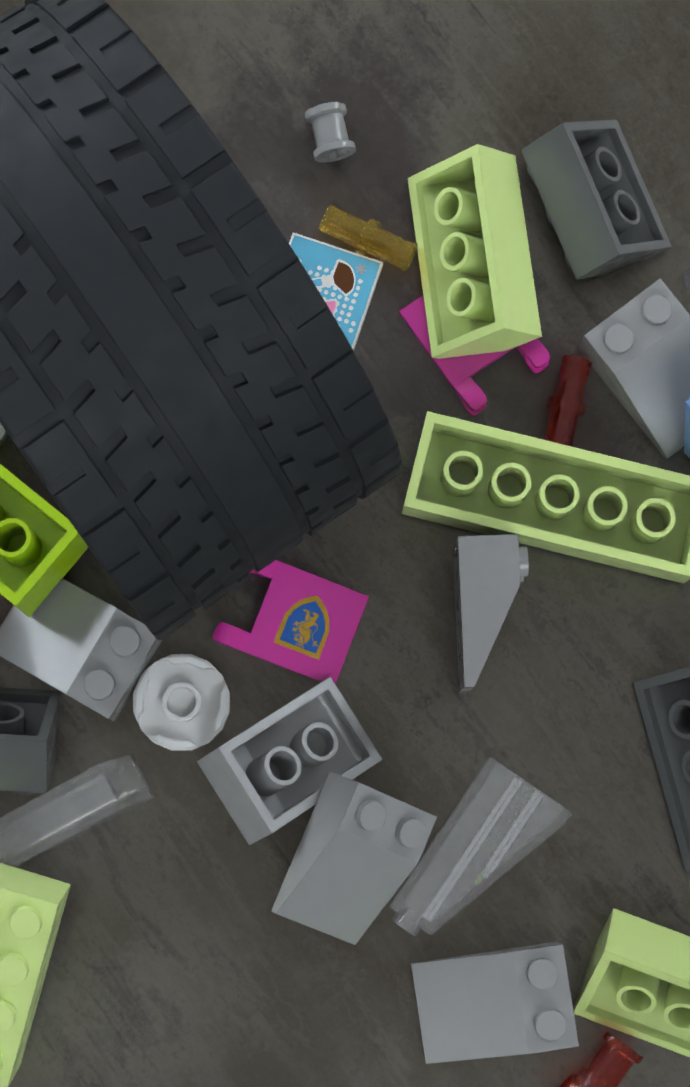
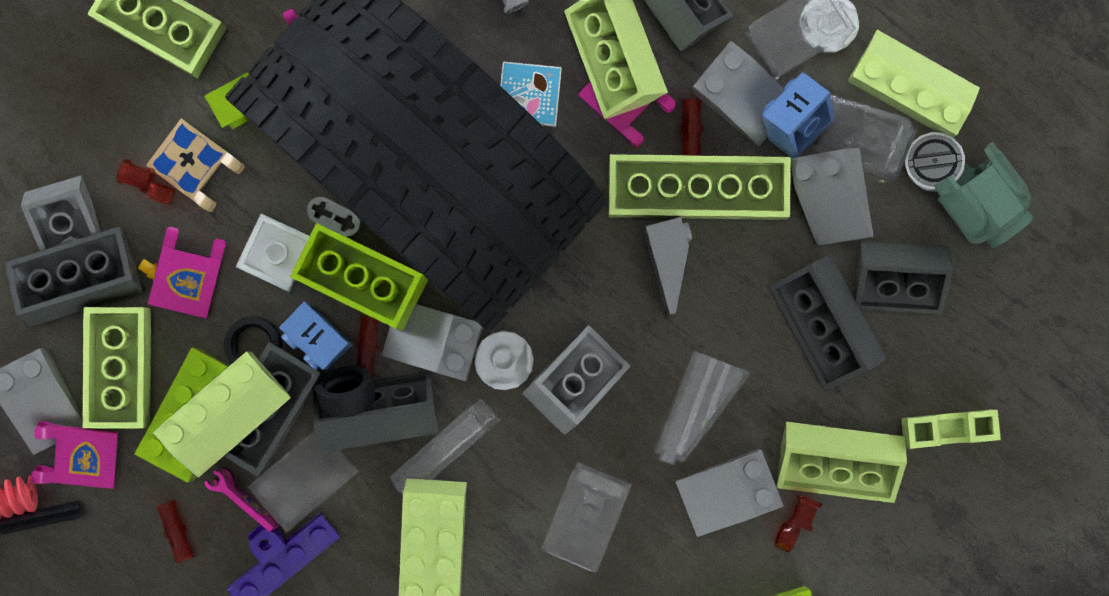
camera: 10 degrees left, 5 degrees up
dark pink flag [213,560,369,684] -> none
light grey slope [271,772,437,945] -> none
clear yellow pin [319,204,418,272] -> none
none -> clear slope [541,462,632,573]

